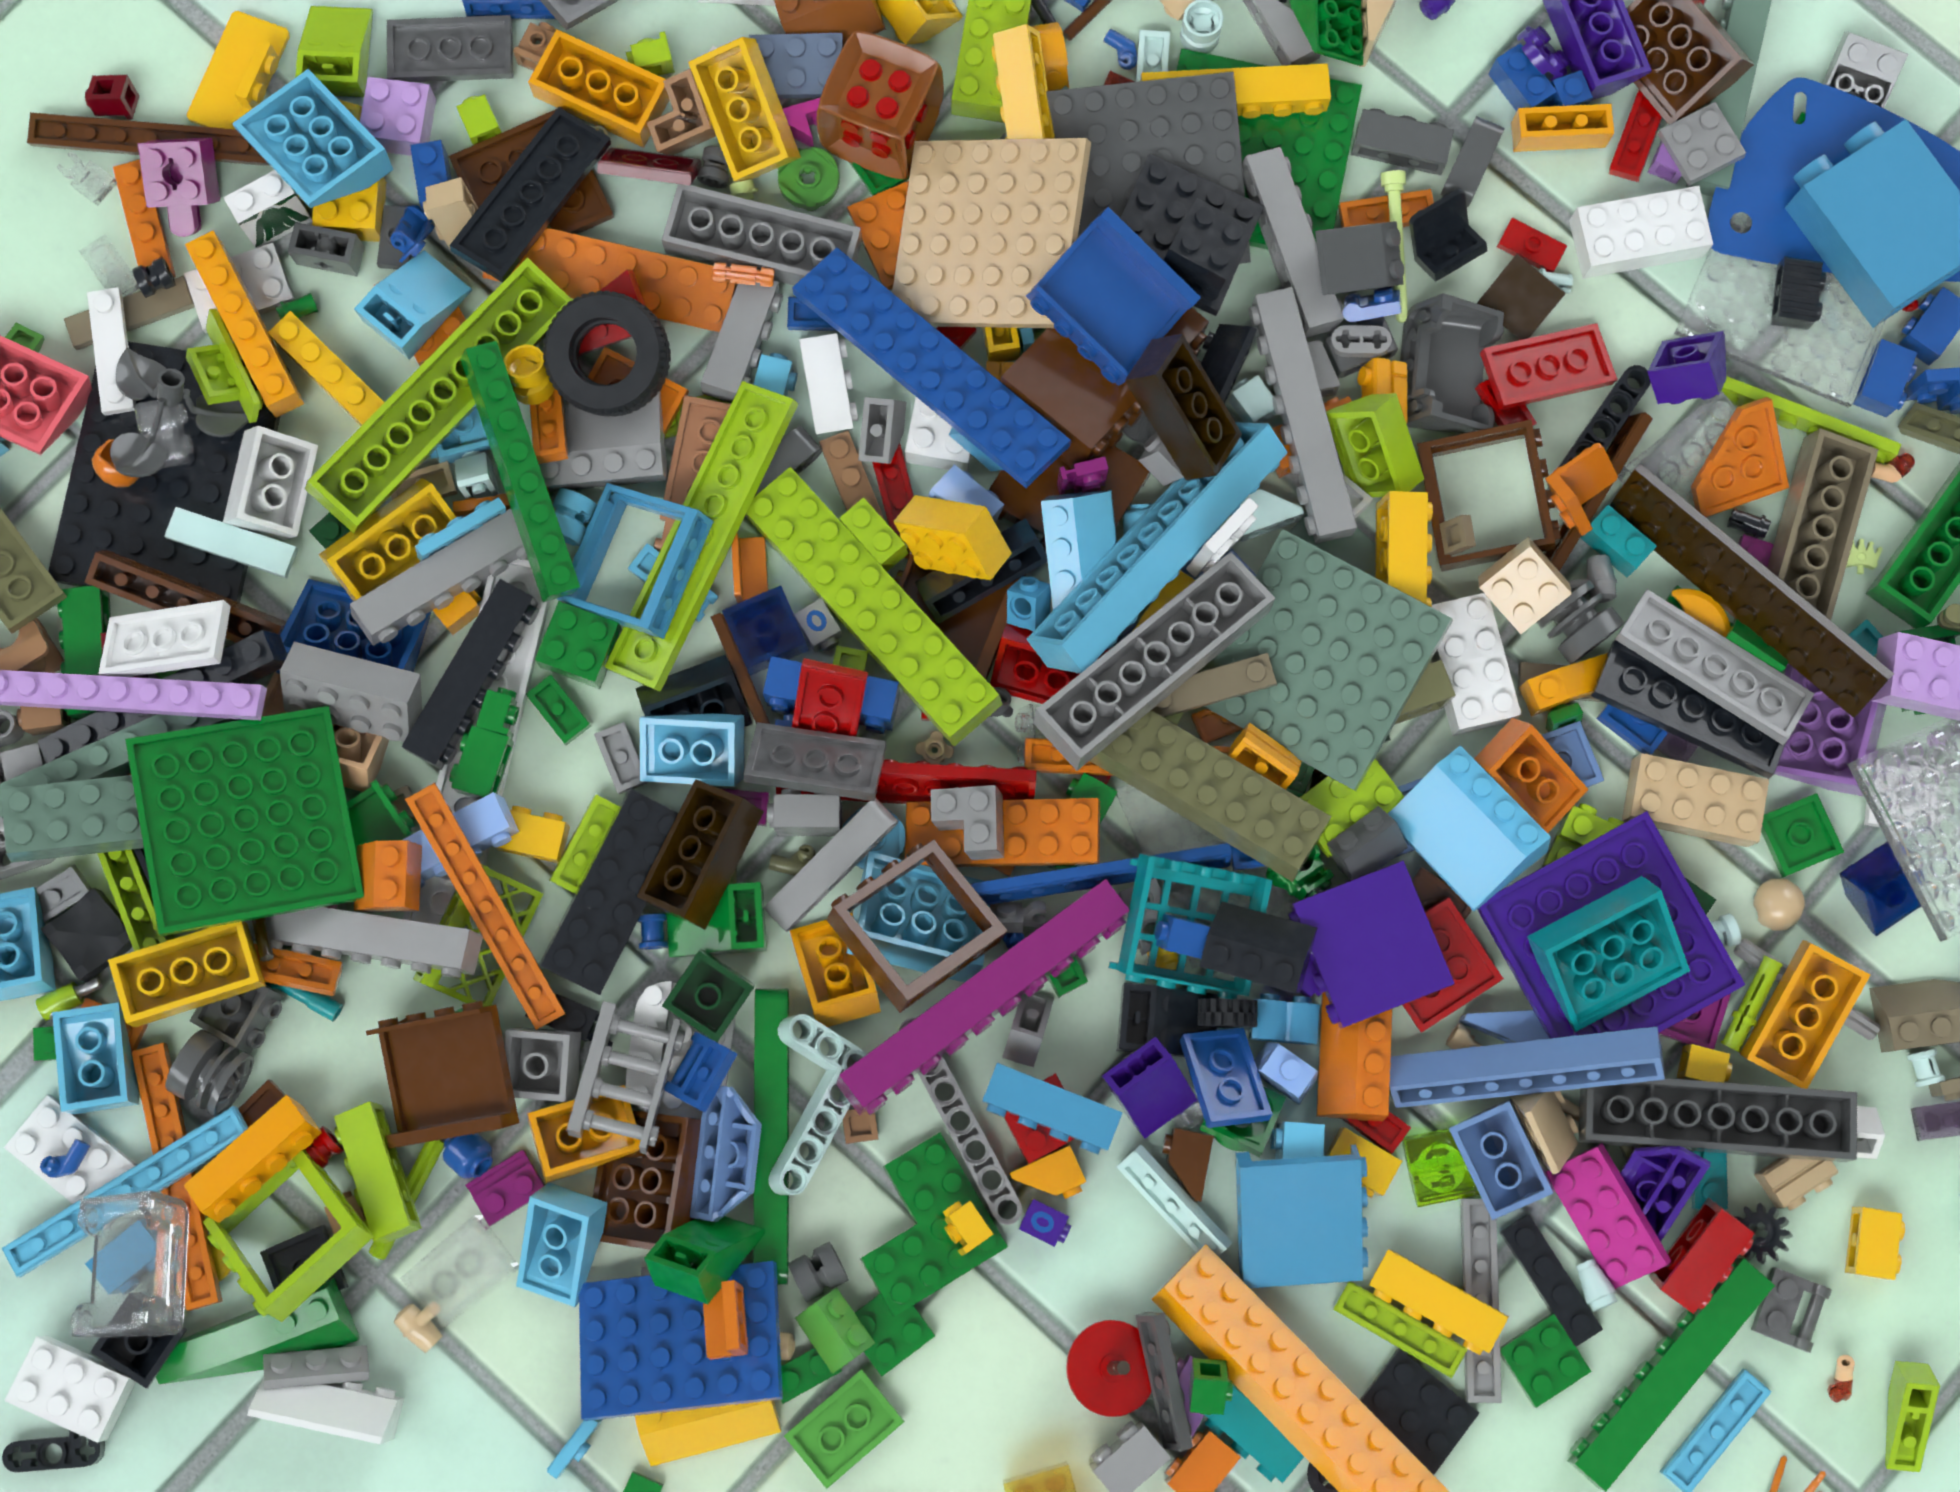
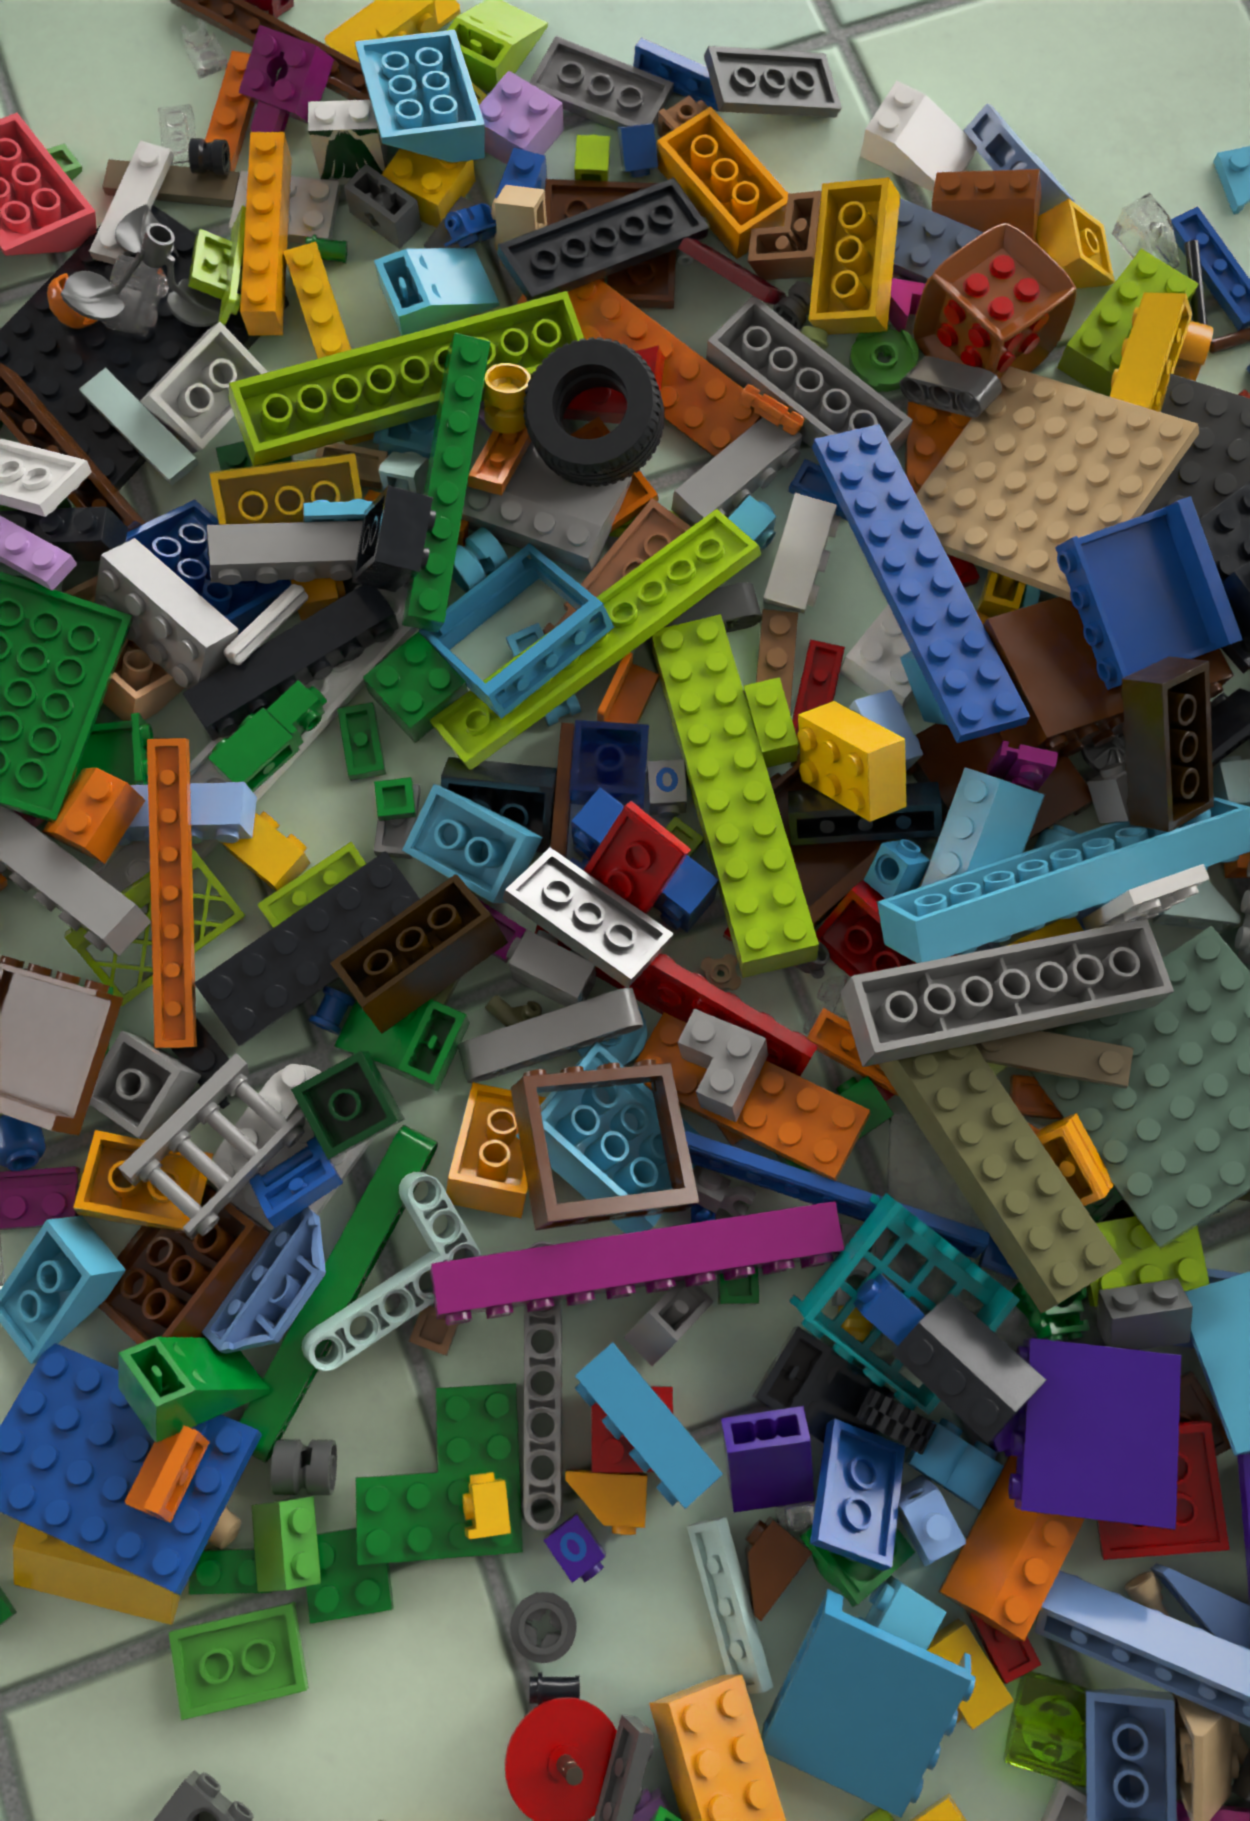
camera: 30 degrees right, 5 degrees down
lime brick [626,31,675,76] -> none
light grey slope [858,397,907,464] -> none
none -> white axle [223,584,308,665]
none -> black brick [352,485,436,592]
none -> green plate [374,777,417,821]
none -> dark grey gear [510,1592,576,1663]
none -> black pin [529,1672,580,1706]
none -> blue brick [617,123,658,177]
none -> dark grey beam [900,356,1002,418]

